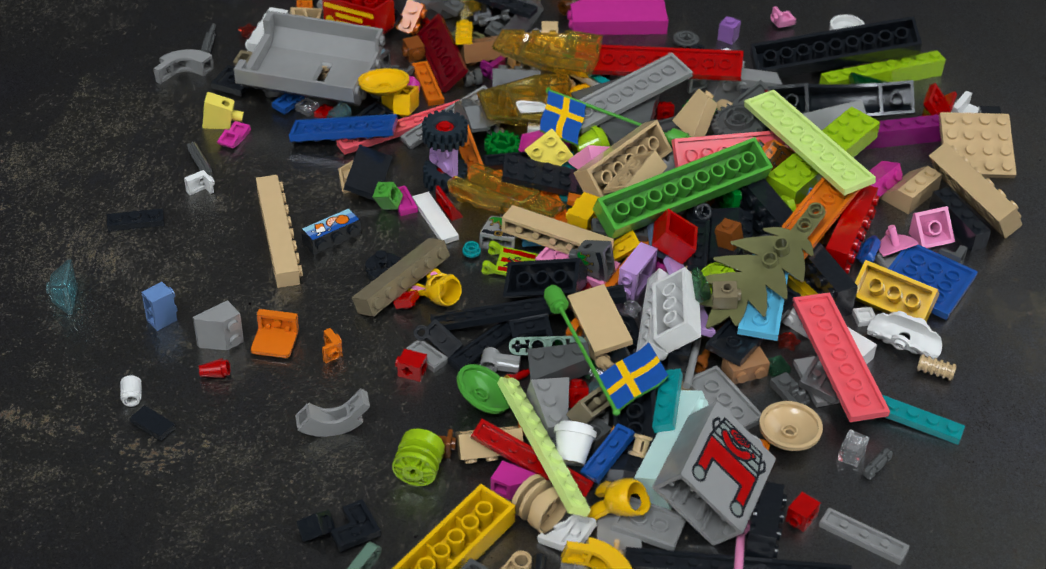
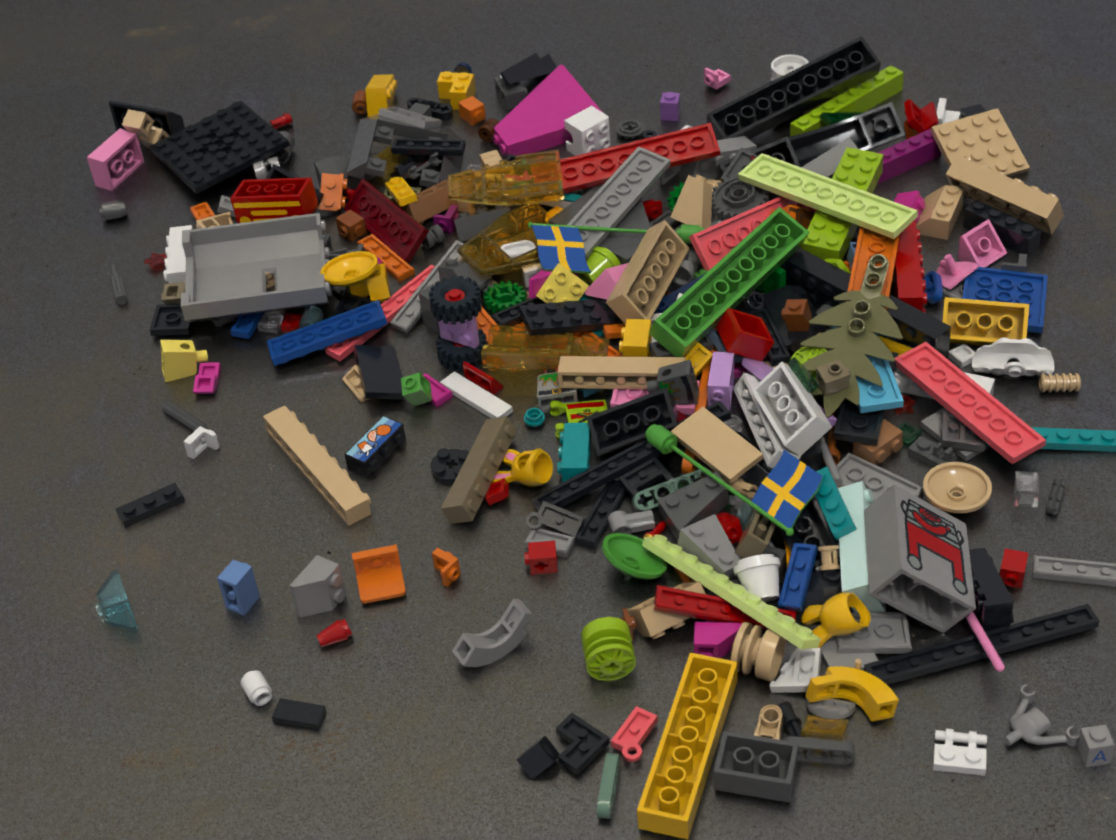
camera: 15 degrees left, 0 degrees up
light grey arch [154,49,214,84] -> none
tan slope [603,150,667,193] -> none
none -> teal brick [557,423,591,483]
none -> white piece [564,106,611,156]
none -> coral hinge [611,706,658,762]

